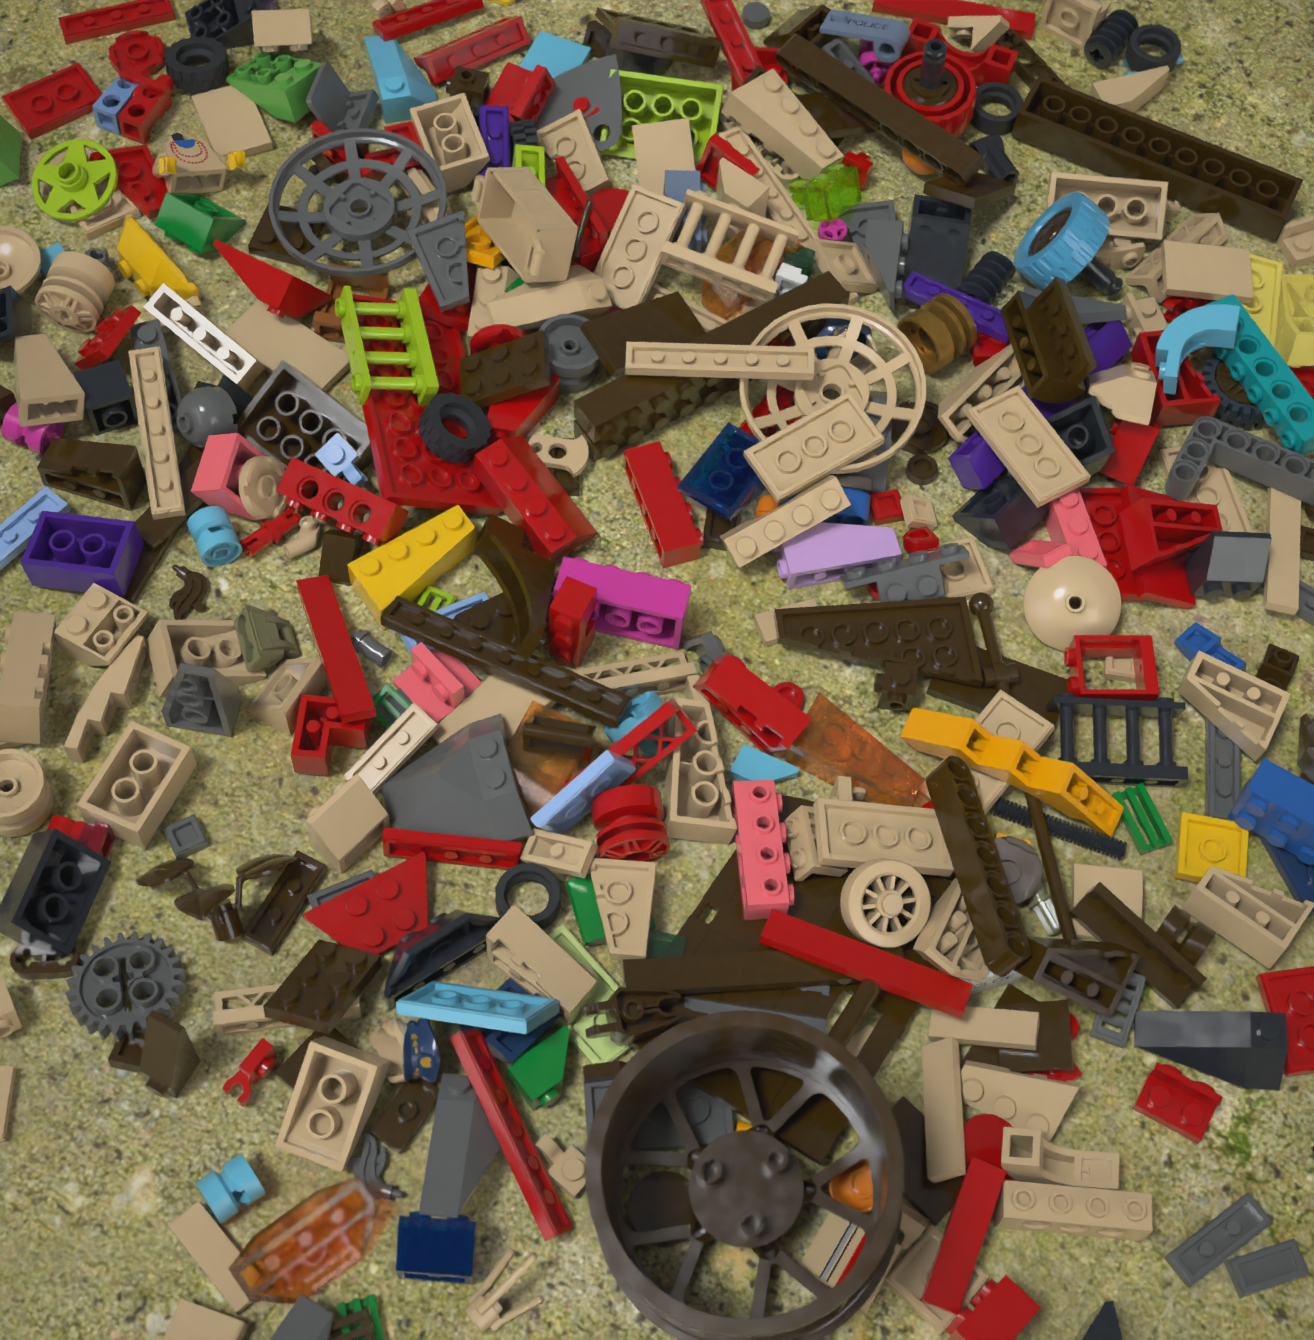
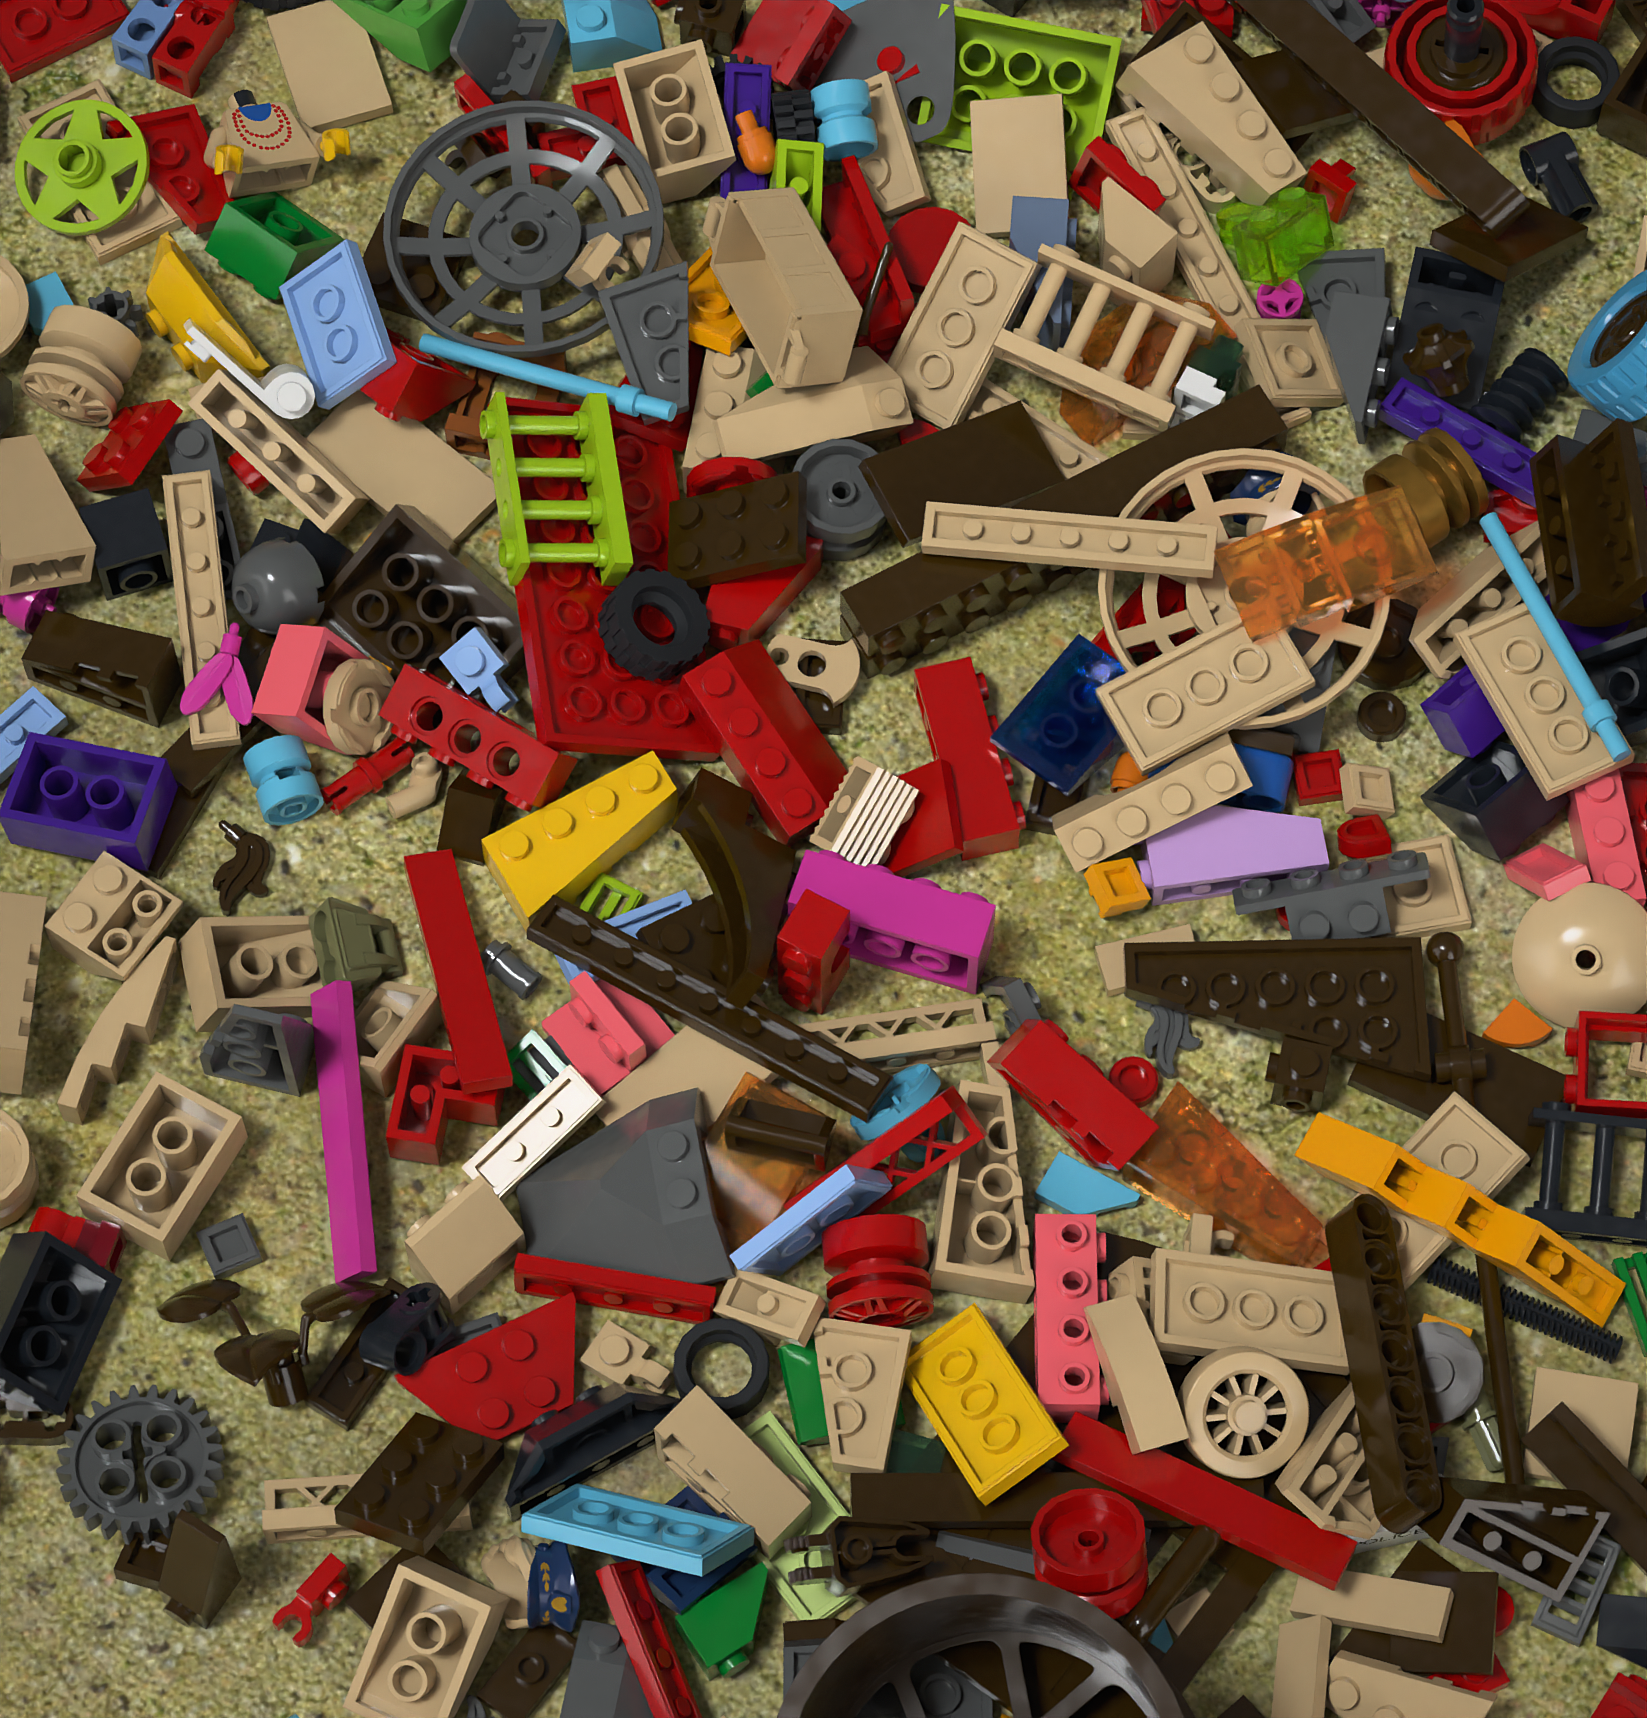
camera: 10 degrees right, 5 degrees up
none -> dark pink piece [180,623,254,726]
none -> white door [183,318,315,419]
none -> red tile [227,451,270,495]
none -> light blue tile [279,239,397,410]
none -> dark pink tile [310,980,377,1283]
none -> black piece [359,1282,457,1376]
none -> medium azure bar [419,333,677,421]
none -> tan tile [565,232,630,291]
none -> tan plate [580,1320,672,1394]
none -> orange cylinder [735,110,776,175]
none -> medium azure wheel [810,79,878,162]
none -> tan brick [810,756,919,867]
none -> red tile [881,758,965,877]
none -> yellow tile [904,1302,1069,1506]
none -> red wheel [1031,1488,1149,1619]
none -> light orange tile [1083,857,1151,918]
none -> tan slope [1083,1293,1190,1455]
none -> dark grey piece [1124,992,1200,1079]
none -> clear orange slope [1213,485,1439,643]
none -> dark brown rock [1402,323,1475,397]
none -> medium azure bar [1479,512,1631,762]
none -> orange tile [1482,998,1553,1048]

